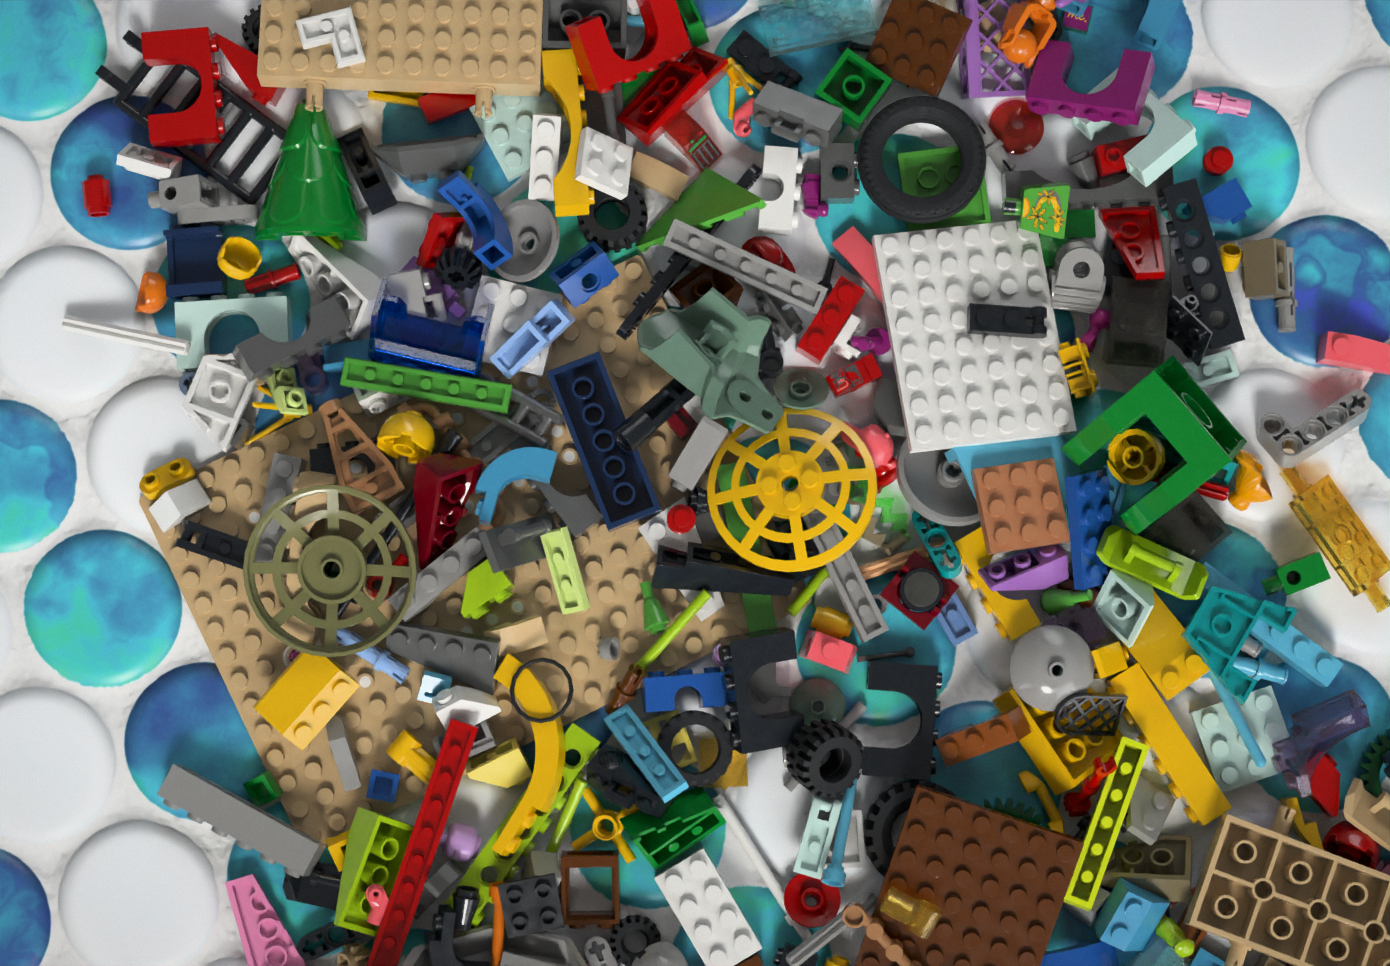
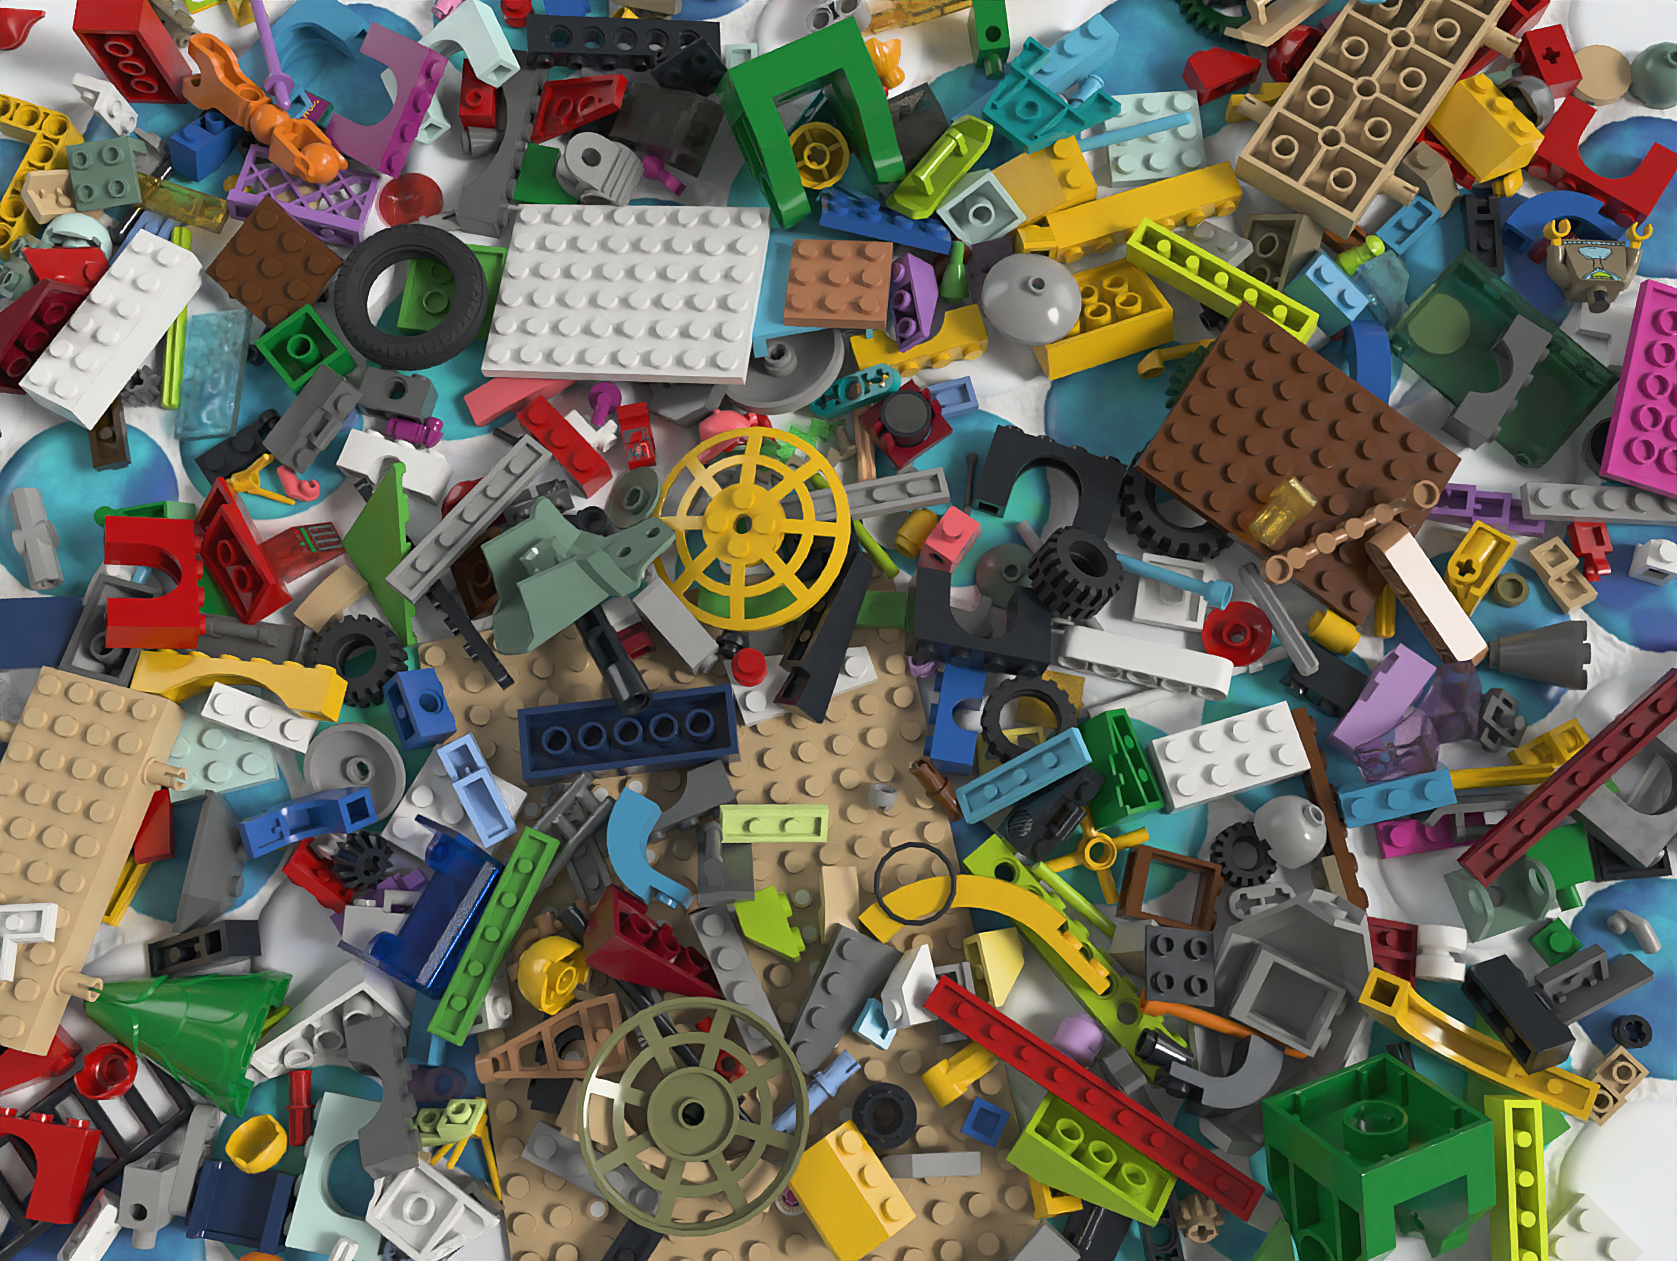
camera: 75 degrees left, 10 degrees down
coral arm [366,884,389,926] -> none
white plate [574,127,633,200] -> none
lime bar [633,588,712,670] -> none
bright green cone [640,581,671,634] -> none
light aqua plate [793,794,842,880] -> none
dark orange arch [935,706,1031,767] -> none
black plate [967,303,1047,339] -> none
bright green torso [1002,182,1070,239] -> none
black window [1054,693,1128,736] -> none
yellow hinge [1057,337,1099,399] -> none
red piece [1063,756,1117,817] -> none
clear purple arch [1271,689,1371,799] -> none
none -> red hair [74,1042,138,1100]
none -> black piece [852,1082,917,1150]
none -> white beam [1057,625,1234,701]

